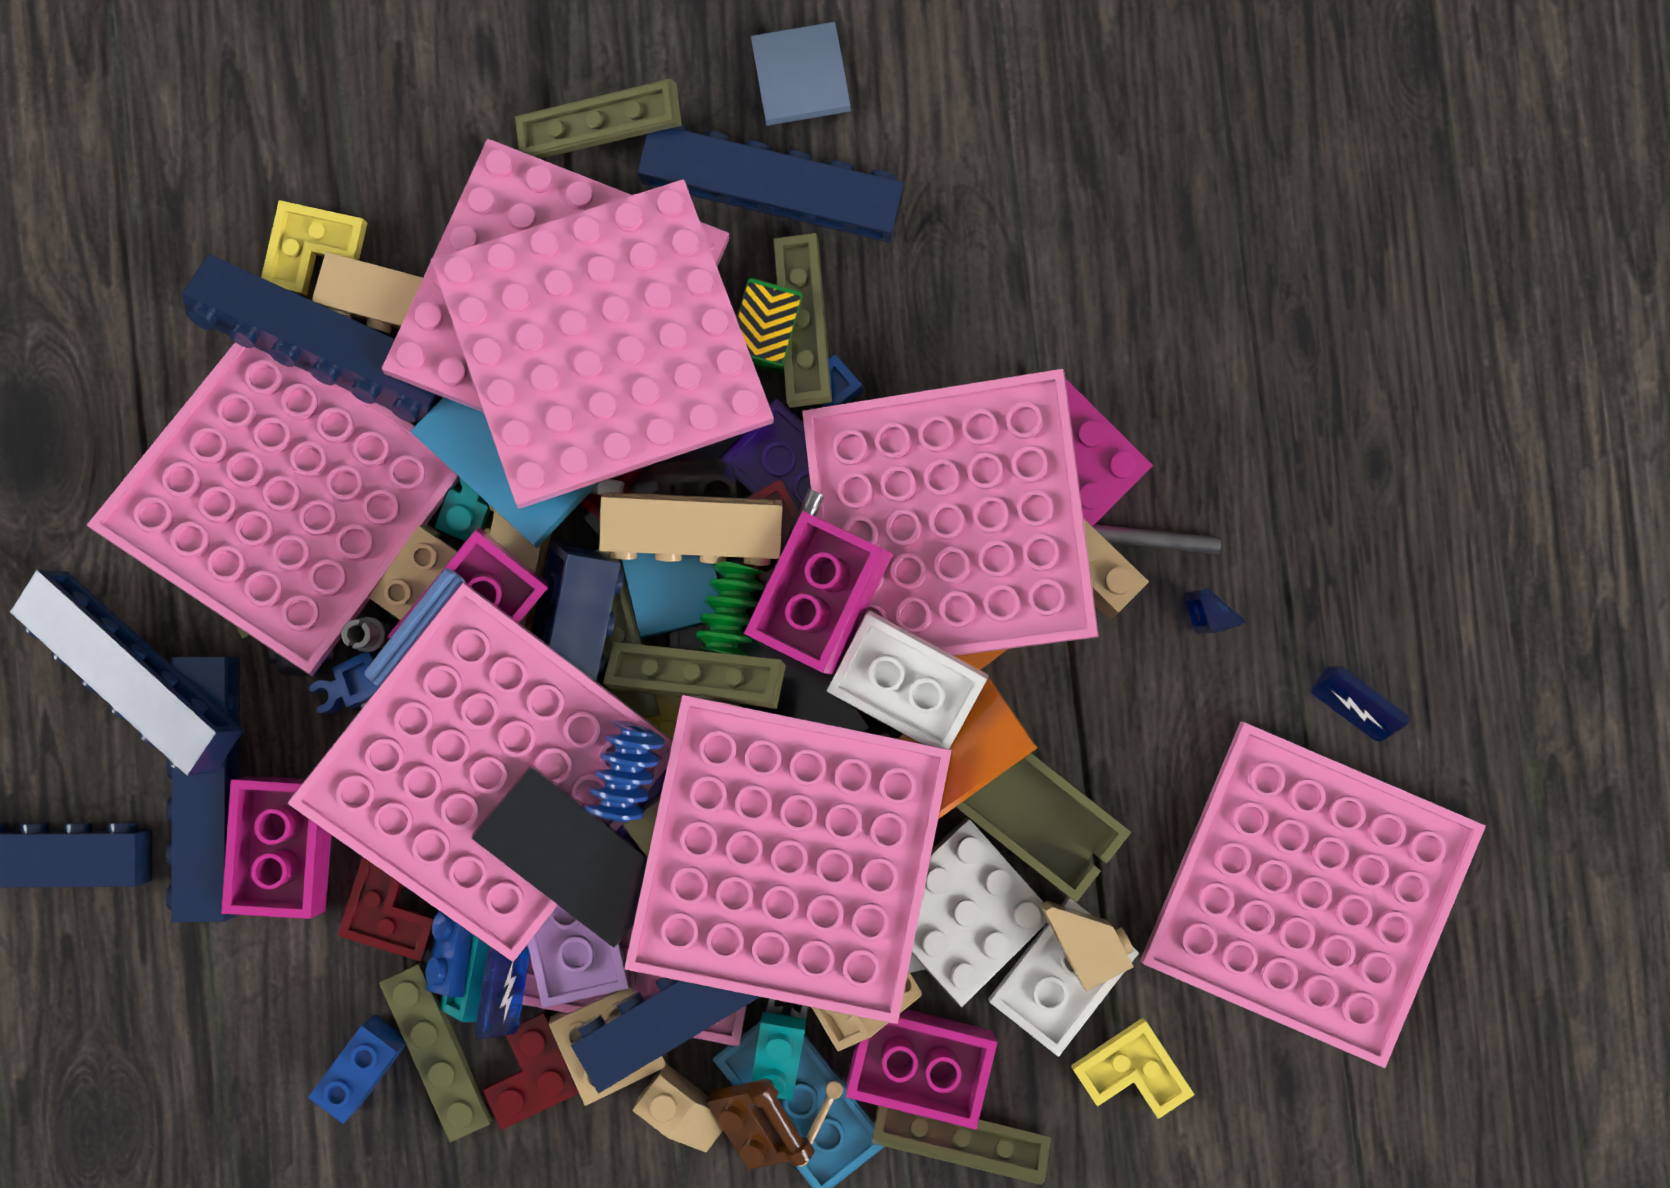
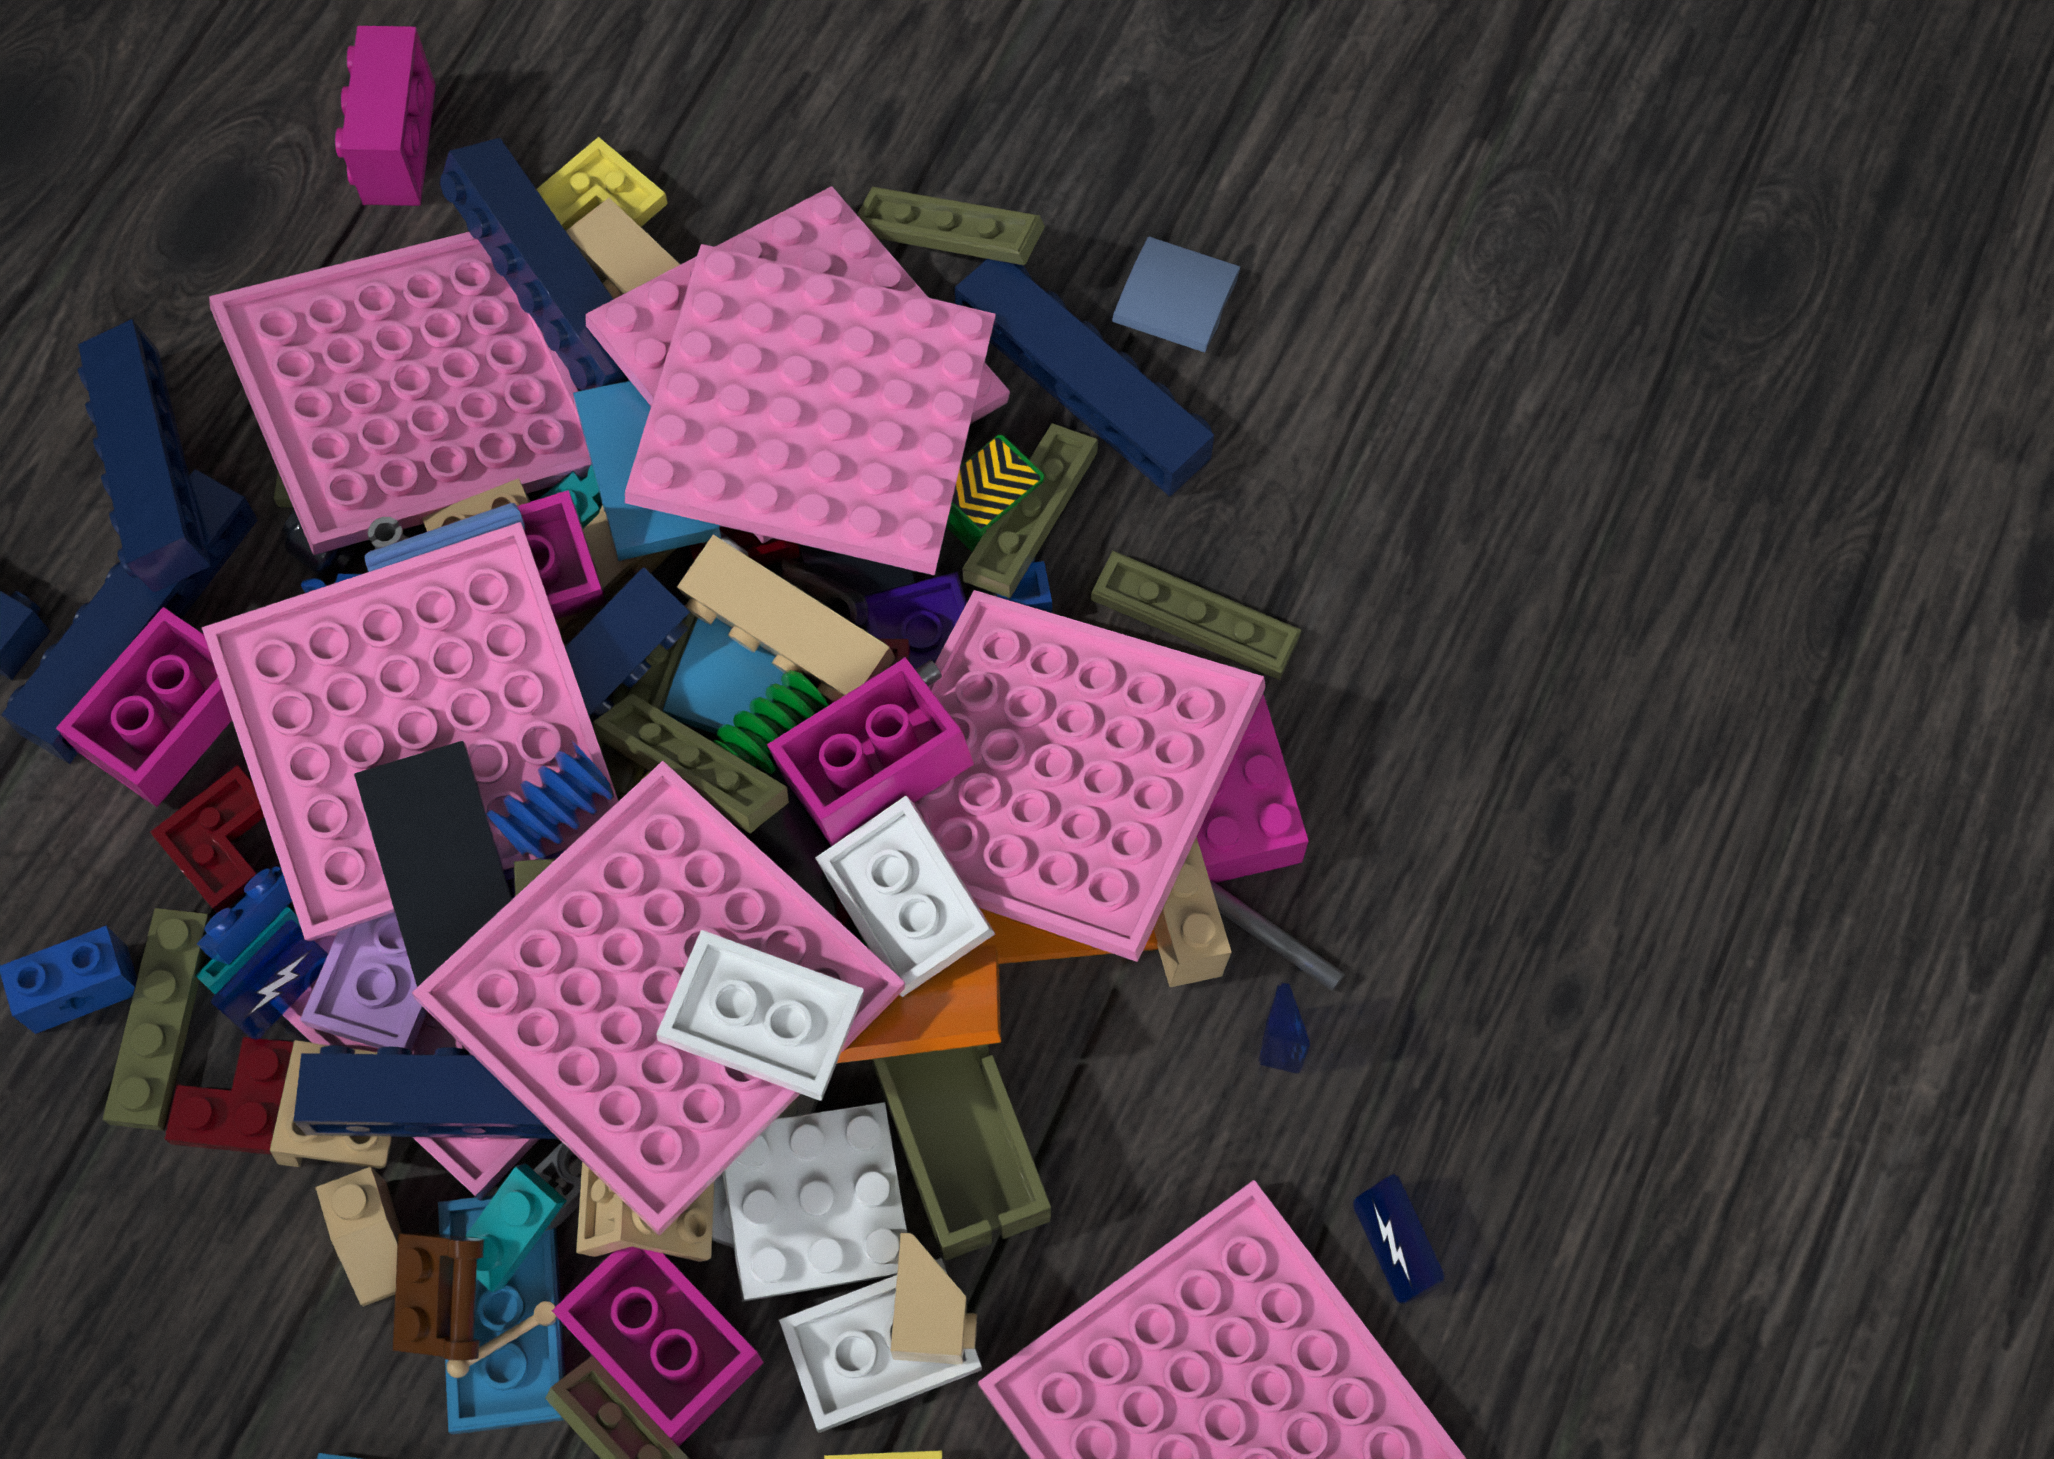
camera: 30 degrees right, 20 degrees down
none -> dark pink brick [335,26,436,206]
none -> white plate [656,930,864,1101]
none -> olive tile [1091,551,1301,680]

